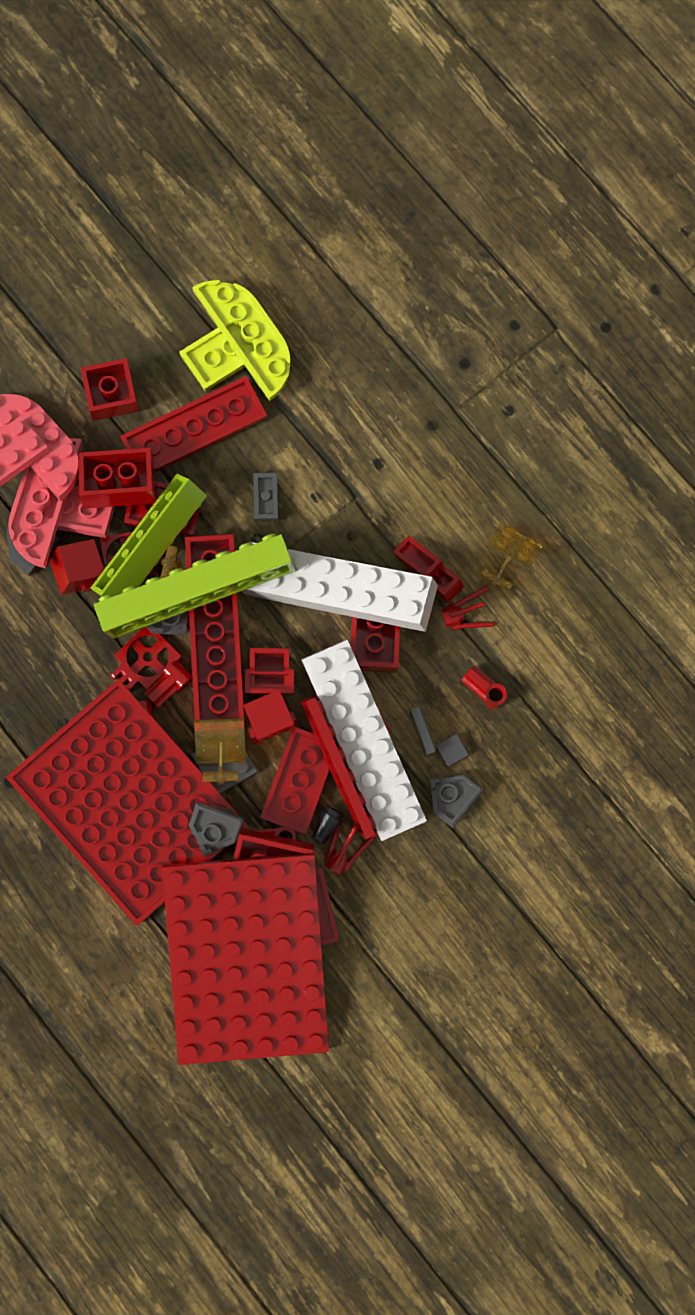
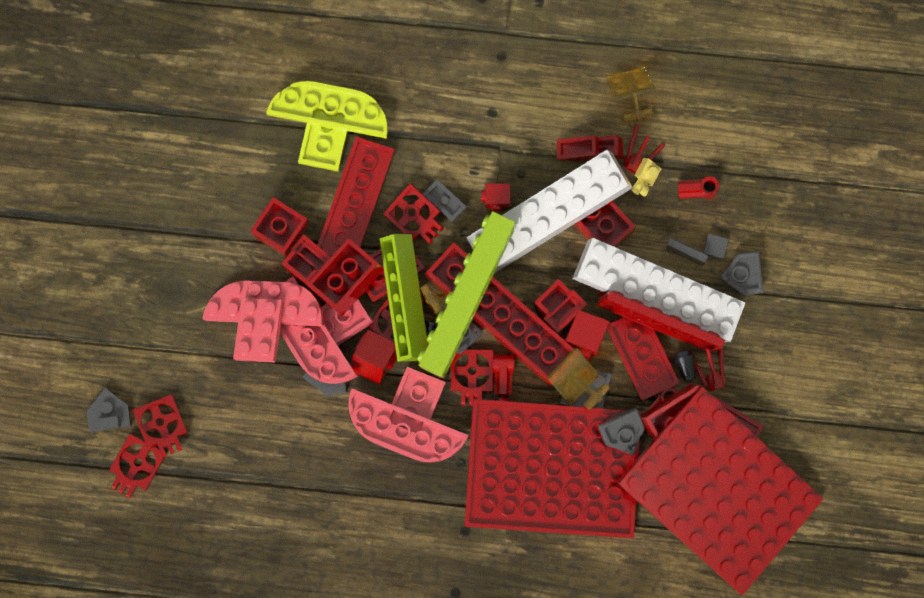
camera: 30 degrees left, 0 degrees up
none -> red plate [282,234,331,290]
none -> coral plate [349,367,469,462]
none -> red piece [383,183,444,244]
none -> red brick [481,183,510,211]
none -> light yellow plate [631,158,661,197]

